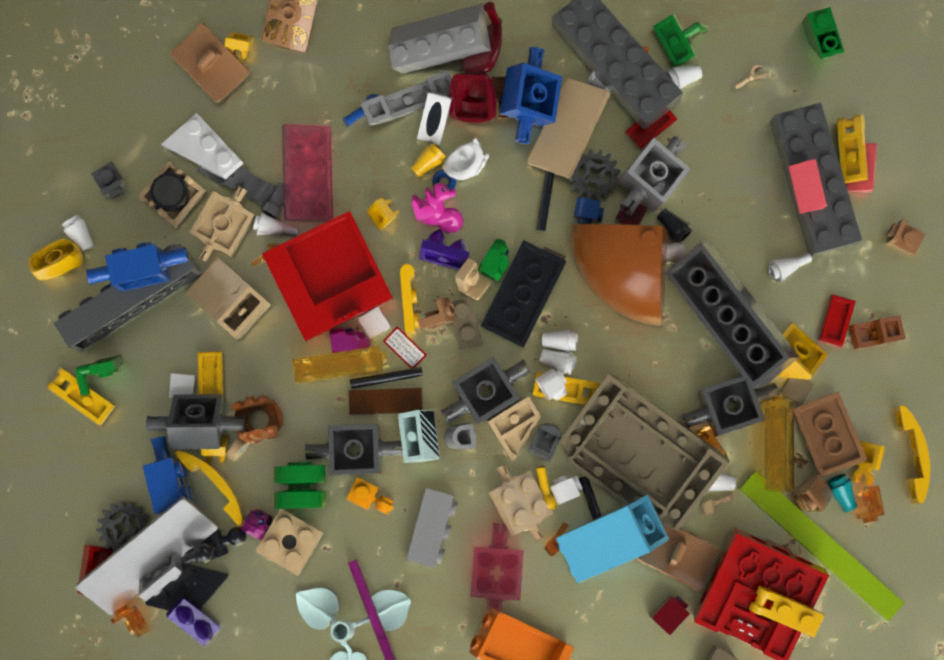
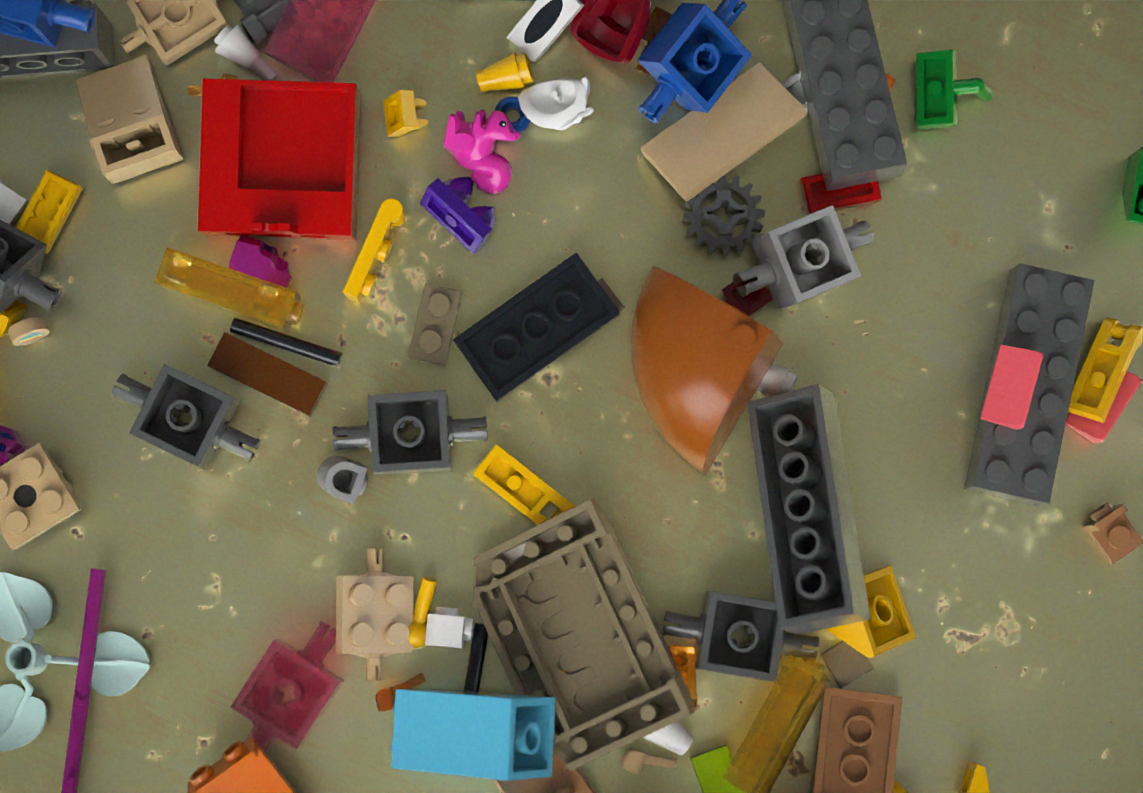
camera: 20 degrees right, 0 degrees up
dark orange piece [231,394,283,445] -> none
green wheel [274,462,326,509] -> none
light orange plate [346,477,394,514] -> none
white tile [358,307,391,340] -> none
white sticker [383,327,427,369] -> none
light aqua brick [398,410,440,463] -> none
light grey brick [406,488,458,568] -> none
medium nougat bracket [418,298,456,330] -> none
tan bracket [455,258,491,300] -> none
green rock [478,239,510,283] -> none
tan wing [487,395,541,461] -> none
dark grey plate [528,423,561,462] -> none
white plate [535,369,568,401] -> none
black bar [536,170,554,232] -> none
white cone [539,349,577,376] -> none
white cone [542,329,578,352] -> none
blue plate [573,198,604,224] -> none
black cone [657,208,693,243] -> none
white cone [665,64,702,89] -> none
tan hand [734,65,768,89] -> none
white cone [768,253,812,283] -> none
red tile [818,294,856,348] -> none
dark orange slope [849,315,906,350] -> none

